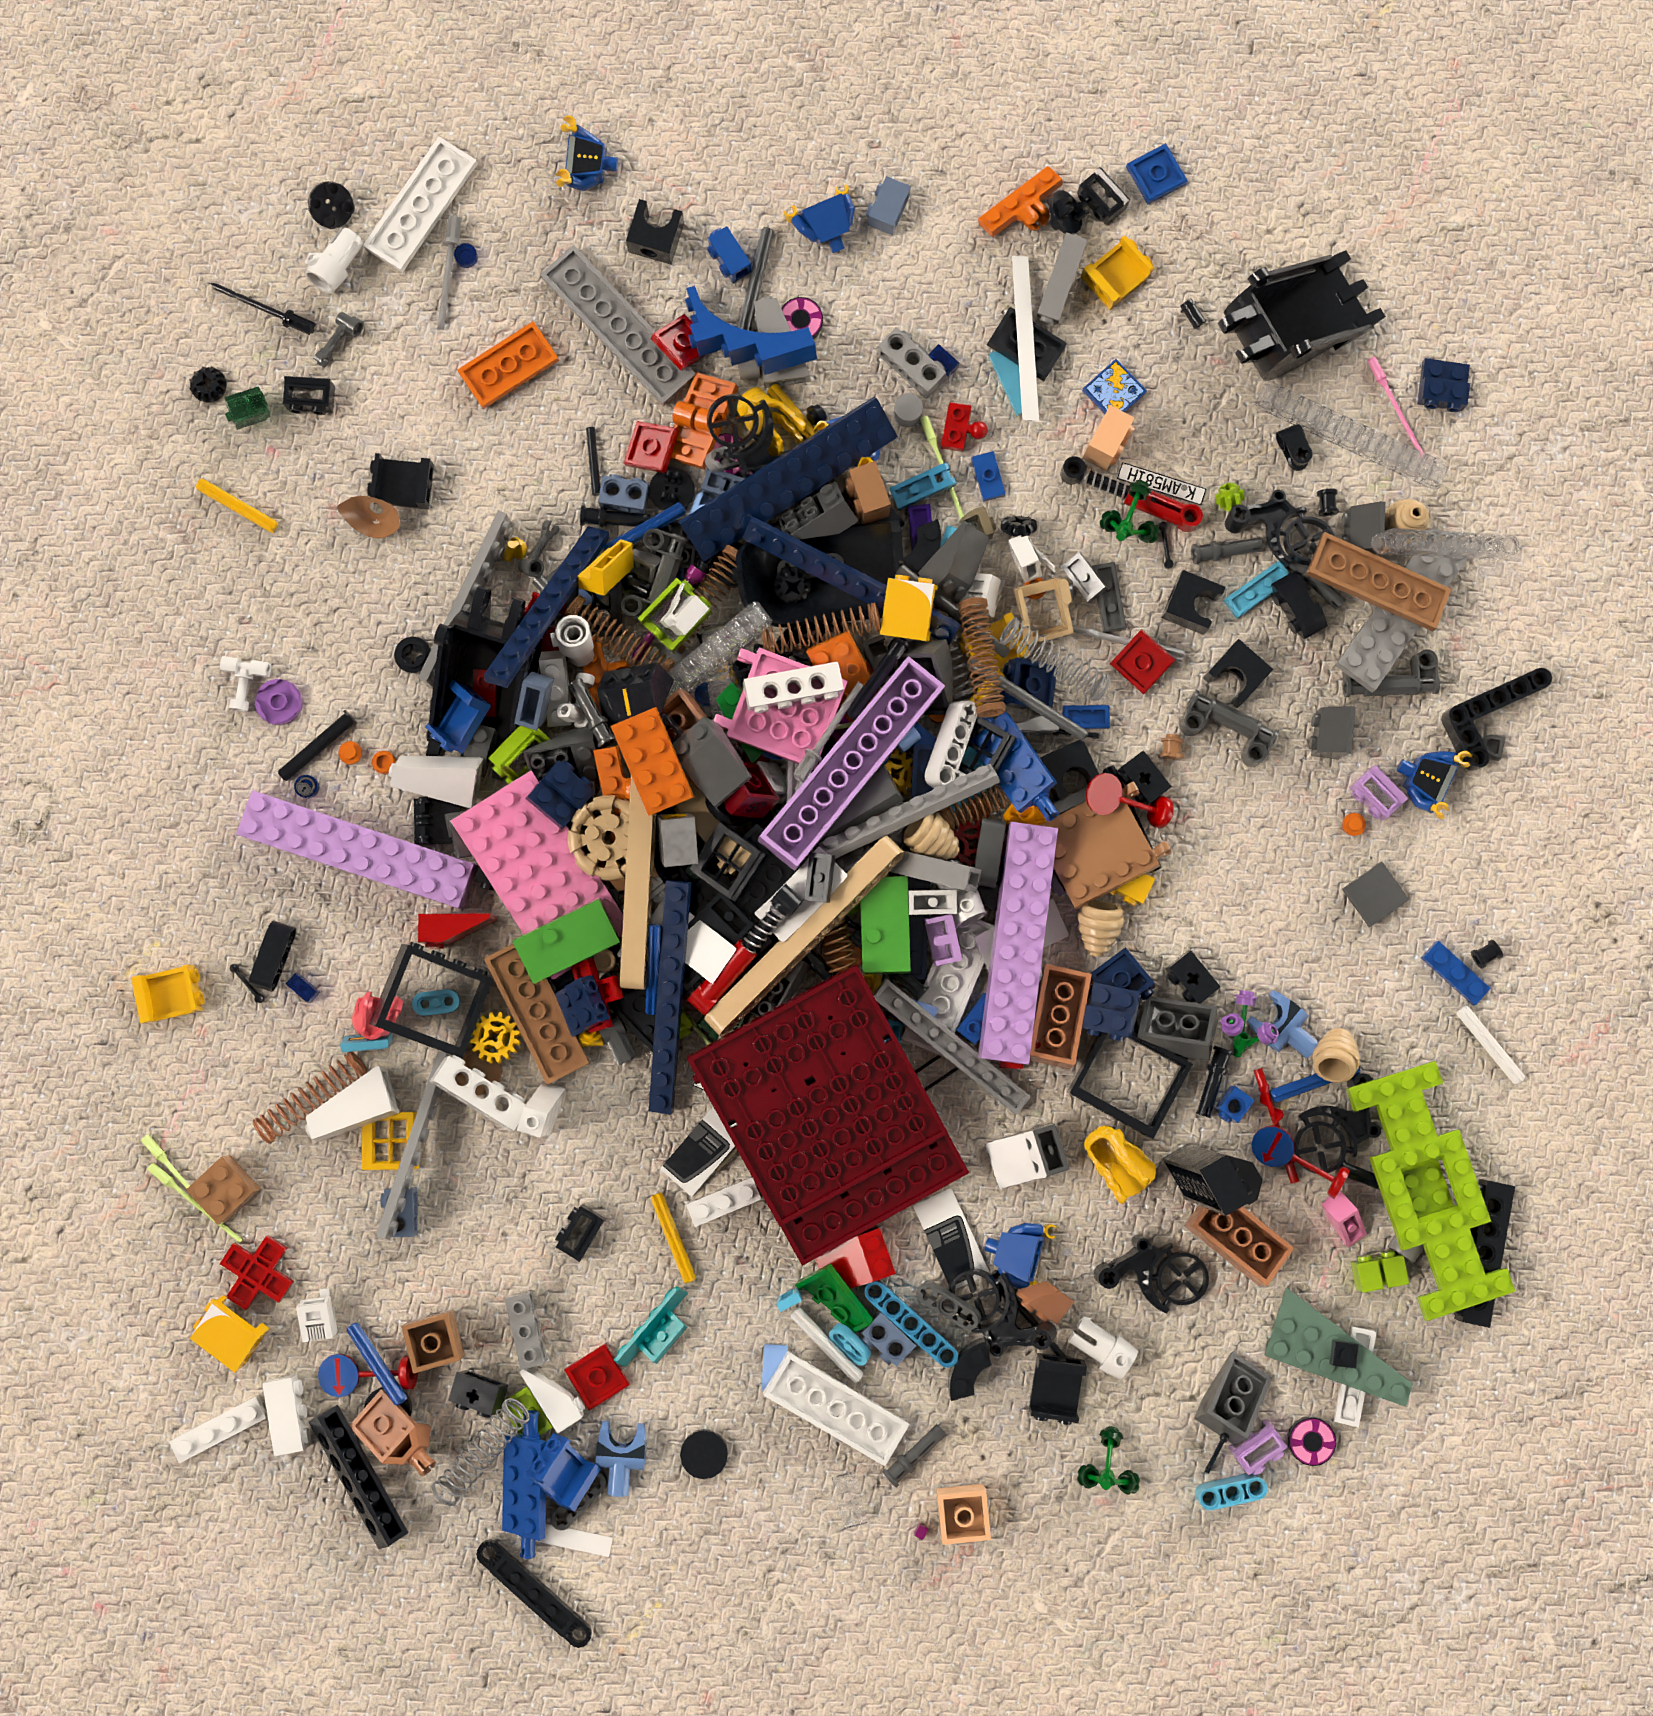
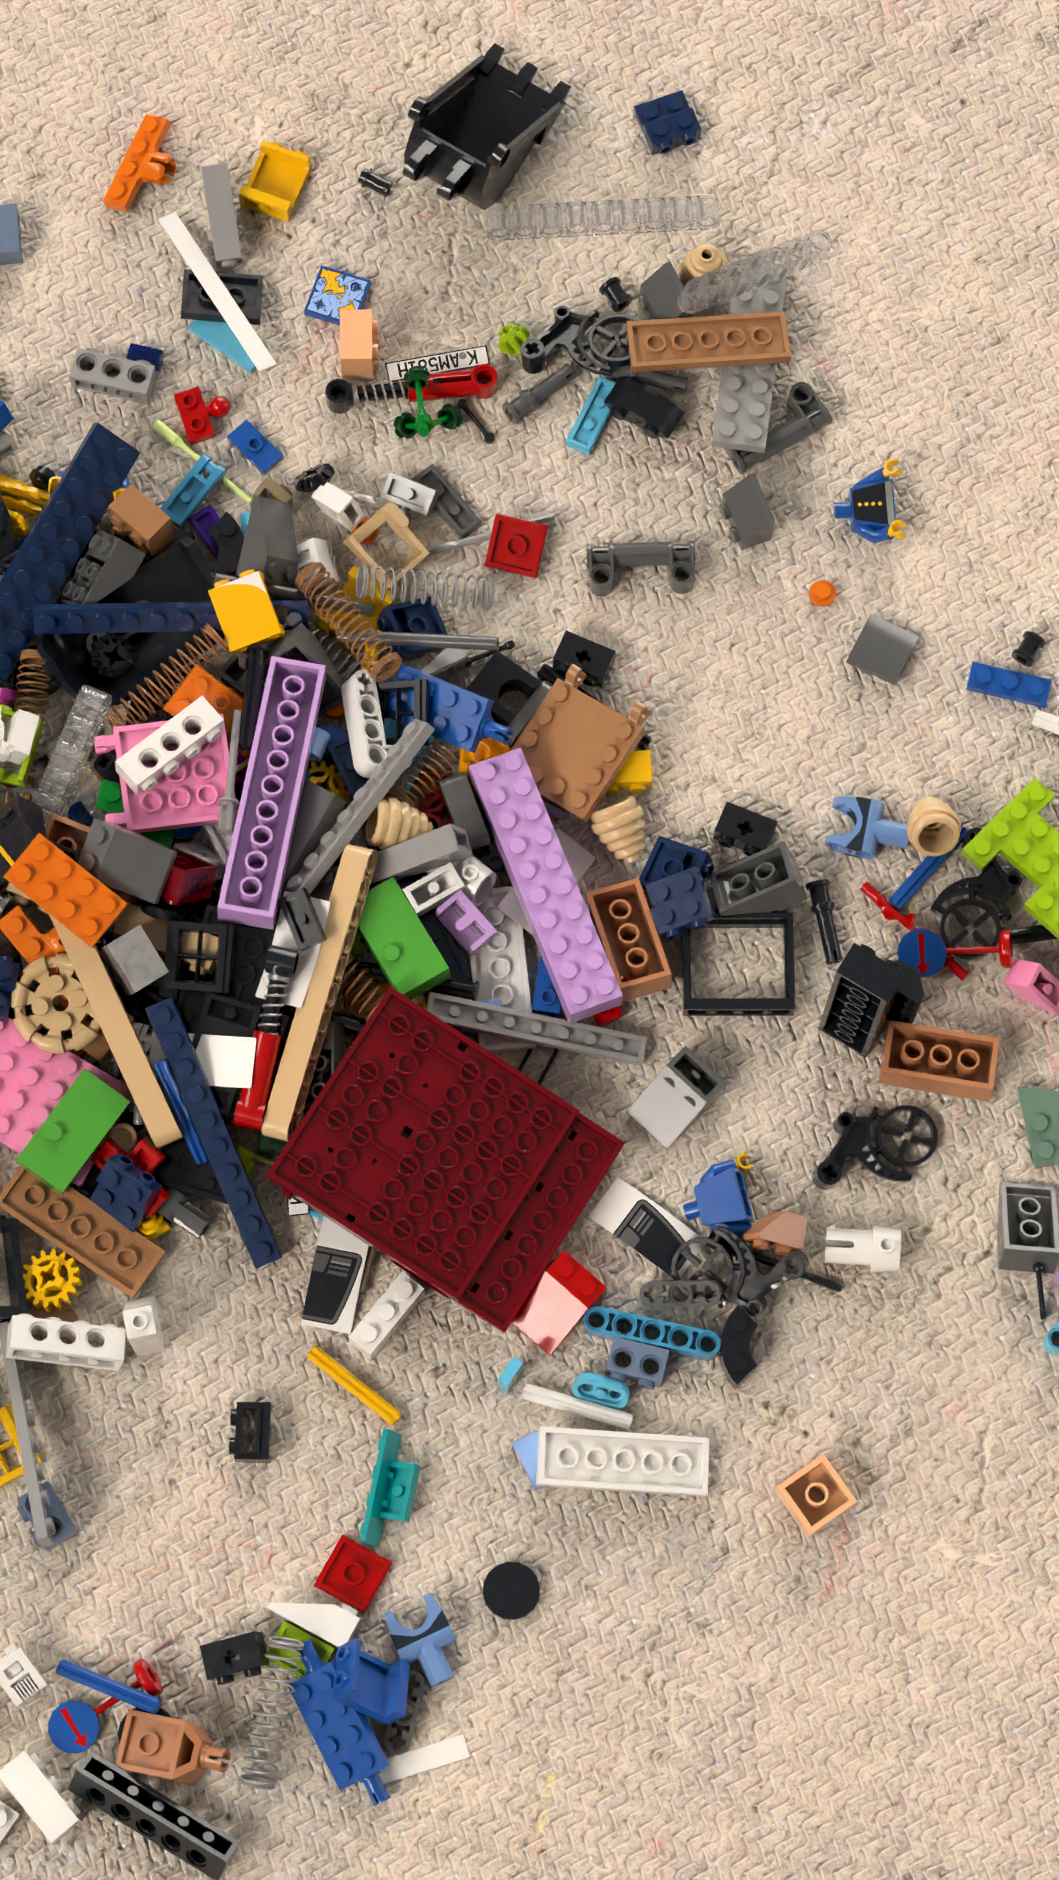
camera: 25 degrees left, 10 degrees down
medium nougat brick [401,1309,465,1374] -> none
black plate [476,1539,592,1648] -> none
light grey brick [505,1289,548,1370] -> none
green wing [795,1263,873,1333] -> none
dark grey pin [882,1423,947,1488] -> none
light grey piece [894,393,923,427] -> none
magenta piece [914,1522,928,1541] -> none
black panel [1029,1353,1087,1425] -> none
black plate [1047,190,1089,235] -> none
blue plate [1062,705,1110,729] -> none
black window [1077,167,1130,226] -> none
dark green plant [1077,1426,1140,1495] -> none
yellow hair [1084,1125,1156,1204] -> none
piece [1086,773,1174,829] -> none
blue tile [1126,143,1188,205] -> none
medium nougat brick [1158,734,1184,760] -> none
black piece [1161,570,1226,635] -> none
black piece [1203,639,1273,708] -> none
blue brick [1215,1086,1255,1123] -> none
medium lavender plant [1220,990,1279,1057] -> none
black piece [1276,423,1313,471] -> none
lavender window [1349,765,1409,821] -> none
bright pink piece [1367,356,1425,459] -> none
black beam [1441,668,1552,771] -> none
dark grey tile [1482,734,1506,761] -> none

